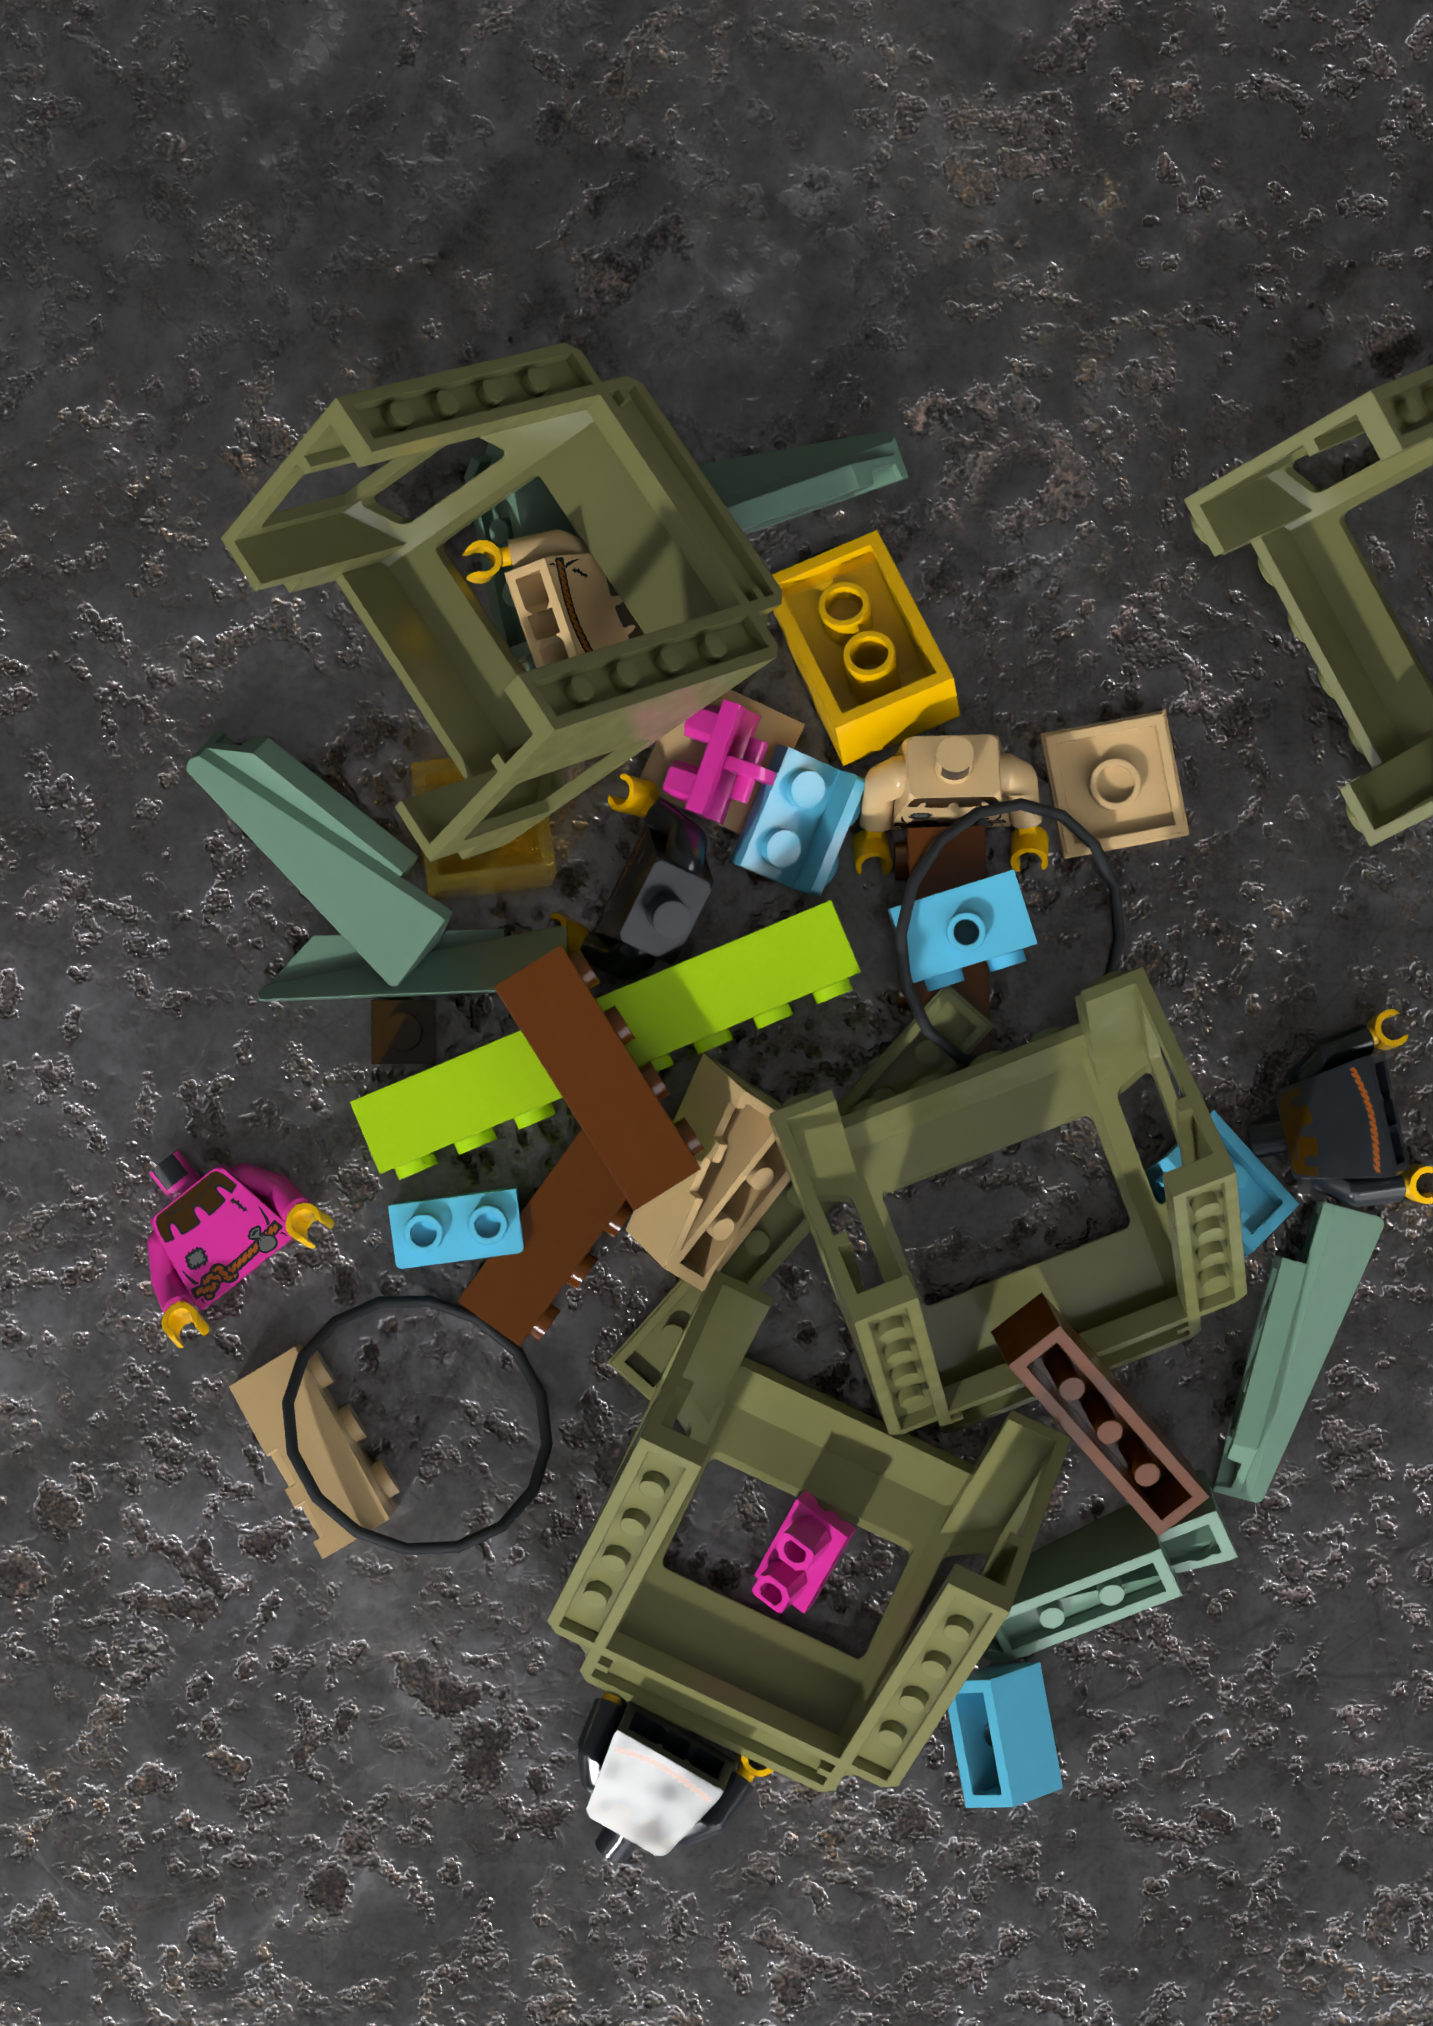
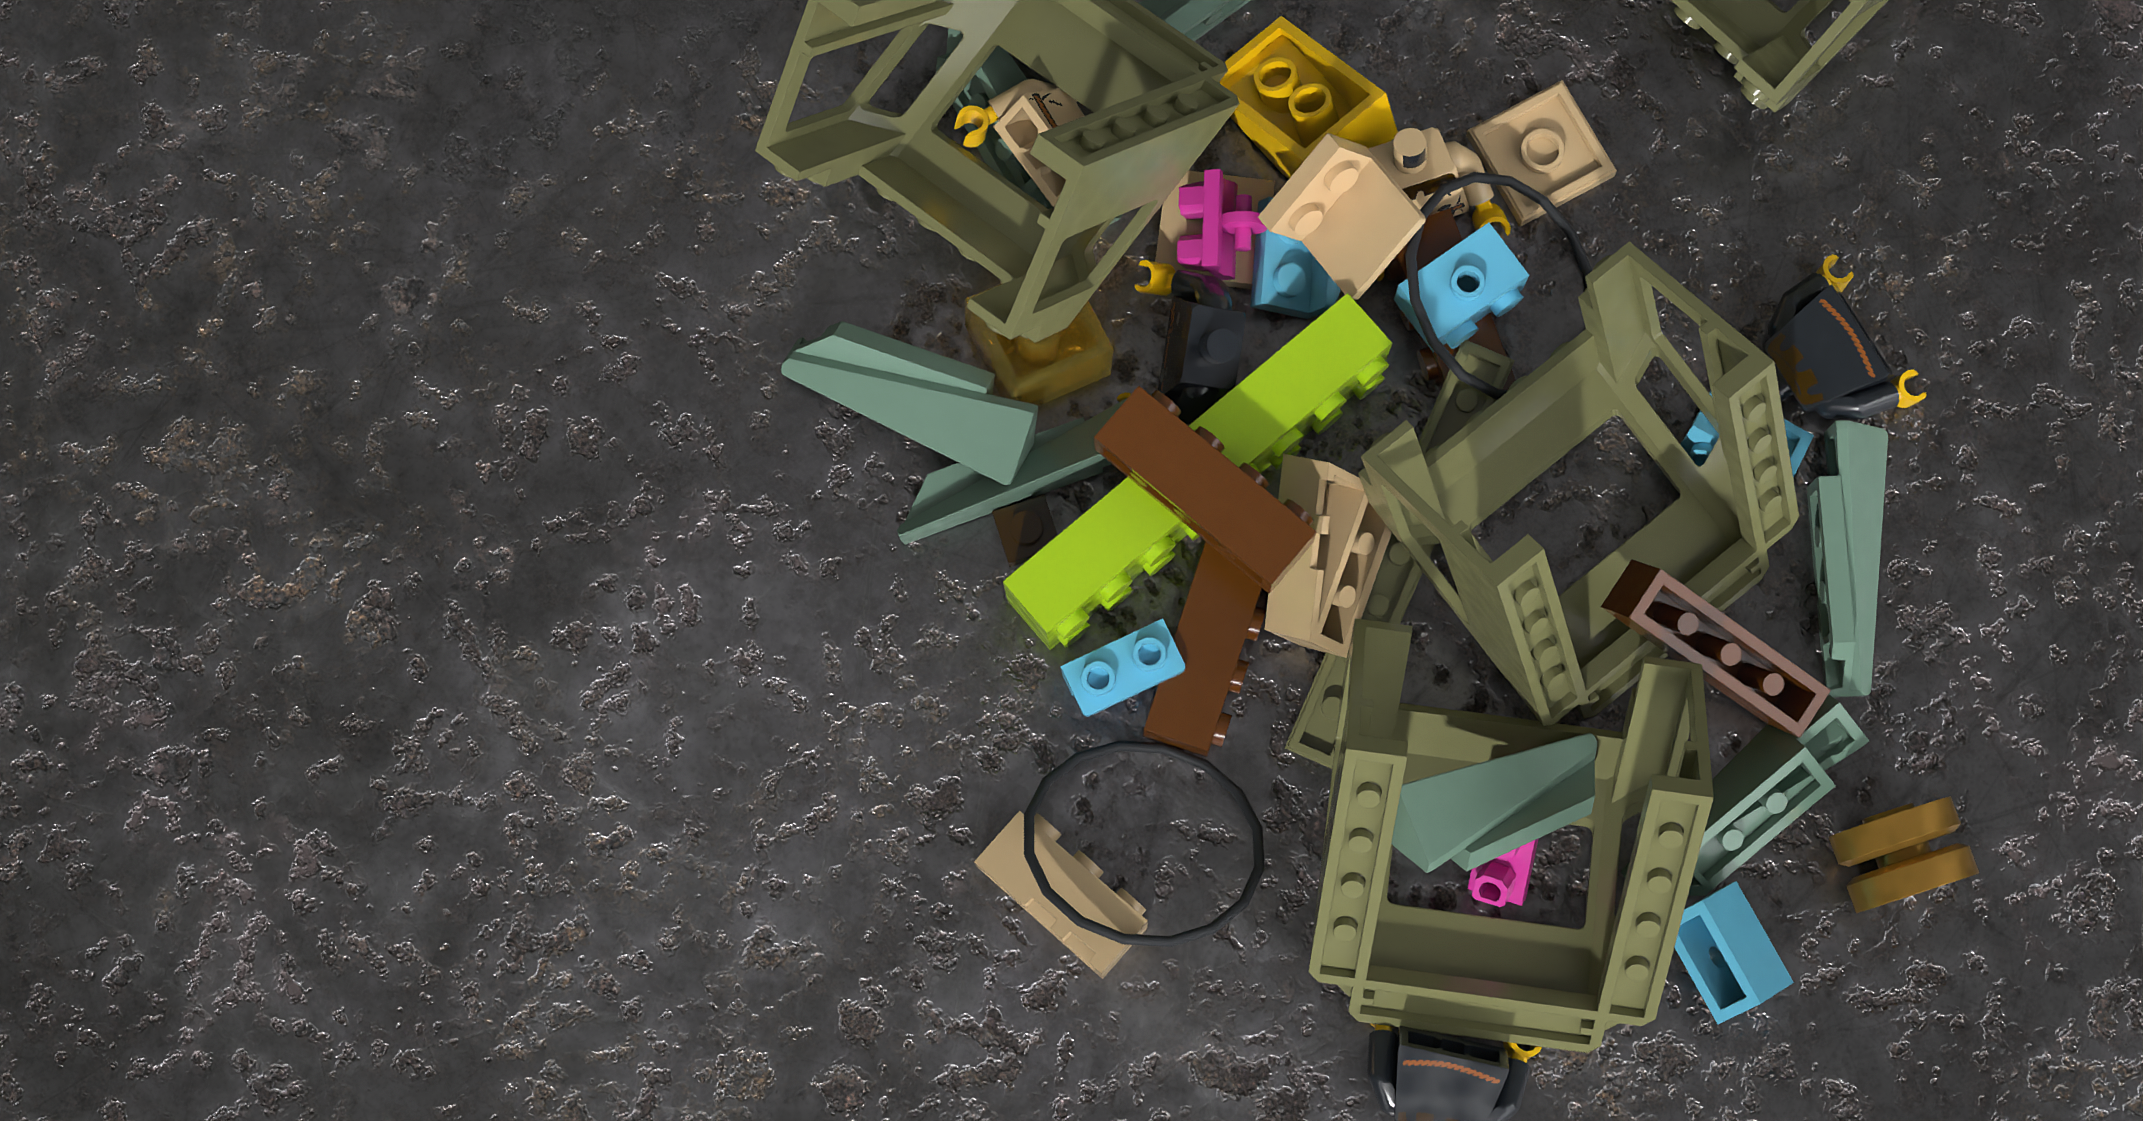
camera: 10 degrees left, 10 degrees down
torso [147,1150,334,1348] -> none
none -> tan bracket [1258,133,1426,300]
none -> sand green wedge [1391,733,1597,873]
none -> pearl gold wheel [1829,796,1979,913]

